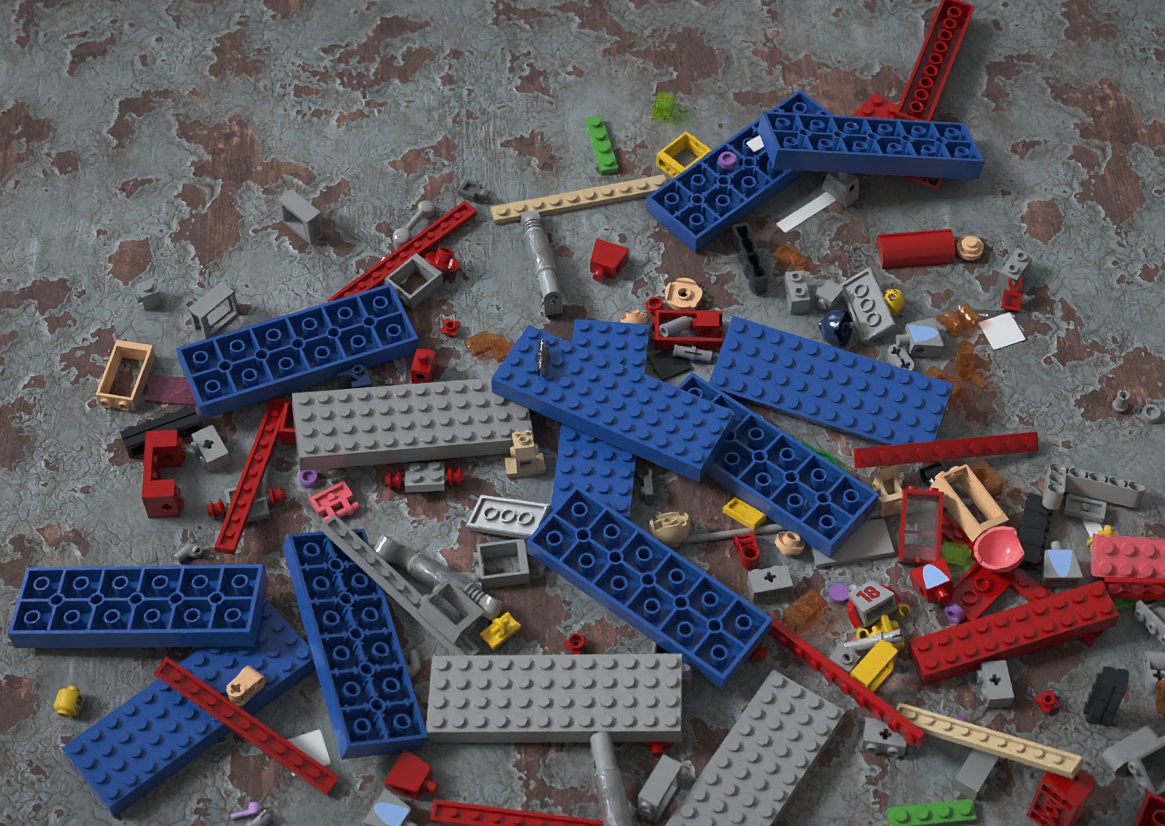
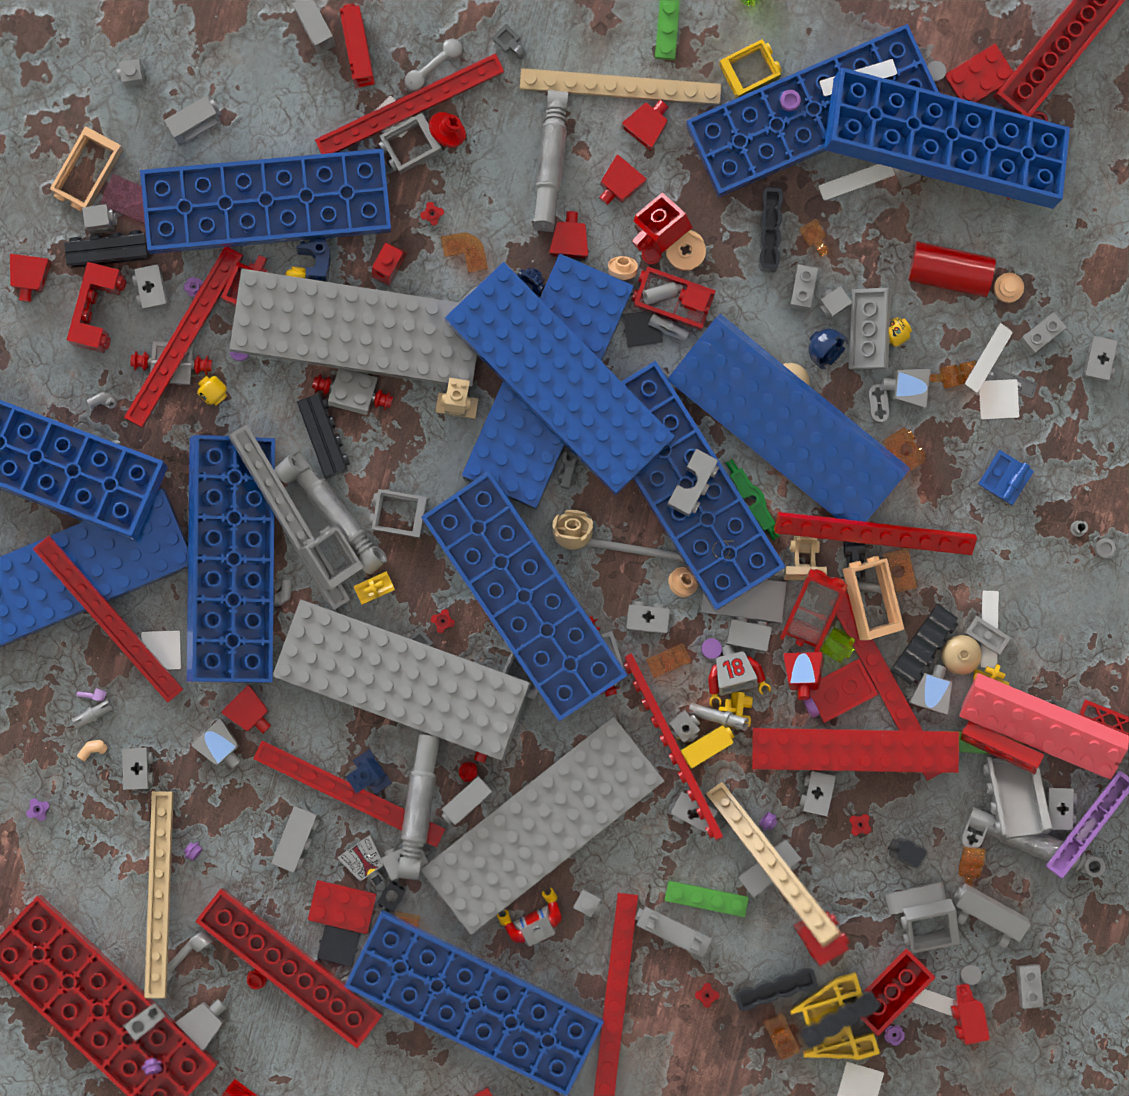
camera: 20 degrees right, 30 degrees up
light nougat piece [226,666,266,707] -> none
coral plate [309,481,360,522] -> none
light grey tile [466,495,552,539] -> none
clear smoke pin [535,339,551,377] -> none
yellow tile [723,497,766,531] -> none
red piece [732,530,760,570] -> none
clear orange beam [955,341,988,389] -> none
coral cylinder [974,526,1025,573] -> none
red plate [1001,277,1023,311] -> none
light grey beam [1042,463,1145,510] -> none
none -> red torso [10,254,51,302]
none -> light grey brick [82,204,118,235]
none -> medium lavender plate [184,277,203,297]
none -> yellow head [197,376,227,406]
none -> black brick [297,393,350,479]
none -> red door [339,4,375,88]
none -> dark blue tile [345,749,392,795]
none -> red plate [459,762,477,782]
none -> red torso [550,211,588,259]
none -> red torso [621,100,669,151]
none -> red hinge [632,192,693,253]
none -> light grey arch [667,449,719,517]
none -> light grey brick [726,617,772,652]
none -> tan cylinder [940,635,982,675]
none -> white sticker [965,323,1012,392]
none -> blue plate [977,450,1034,506]
none -> light grey brick [1082,336,1119,383]

